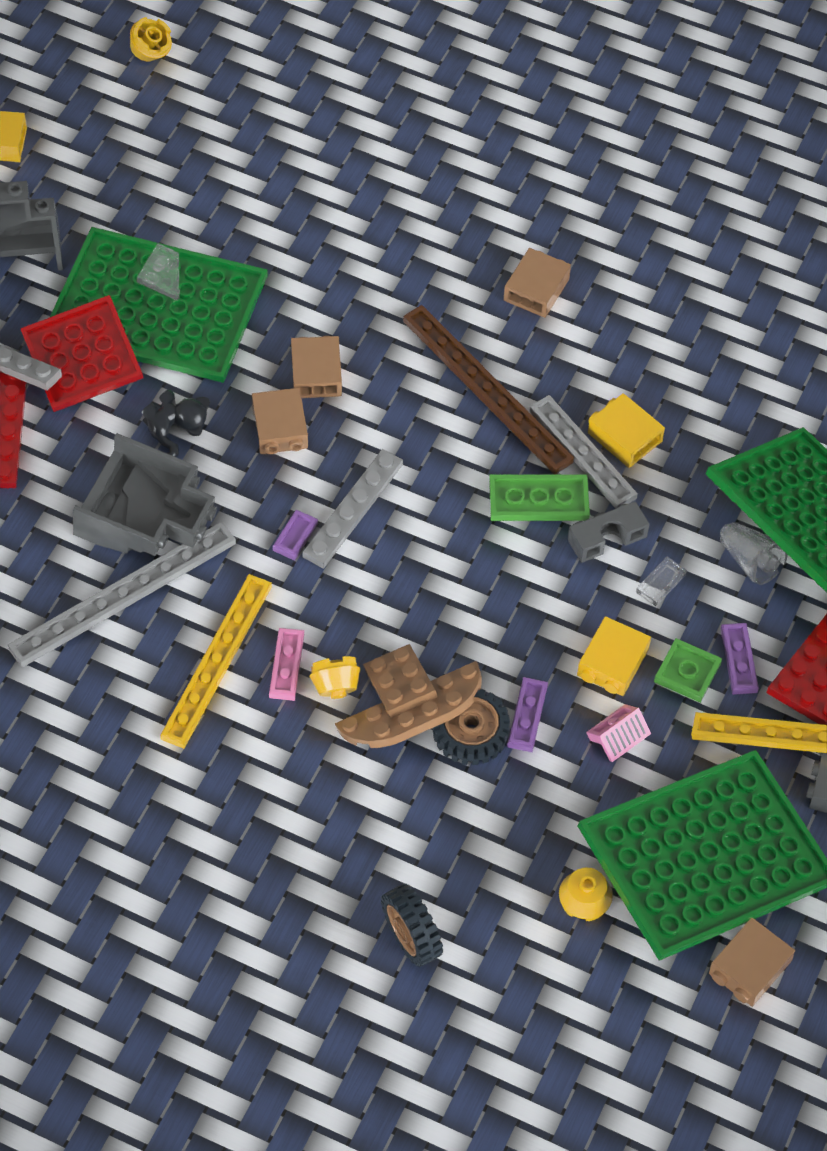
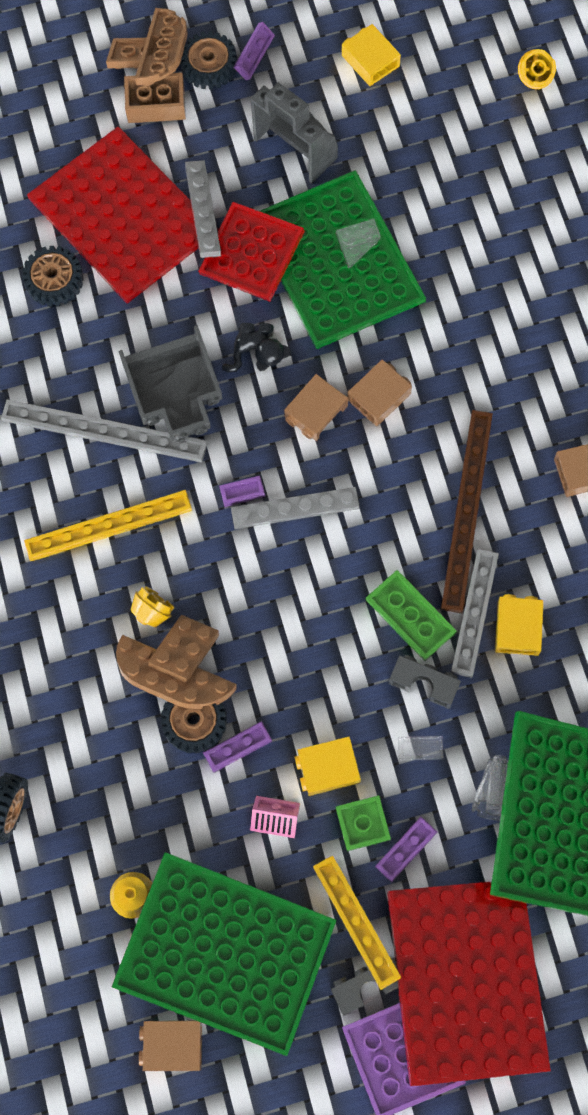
camera: 55 degrees right, 15 degrees up
bright pink tile [269,628,304,701] -> none

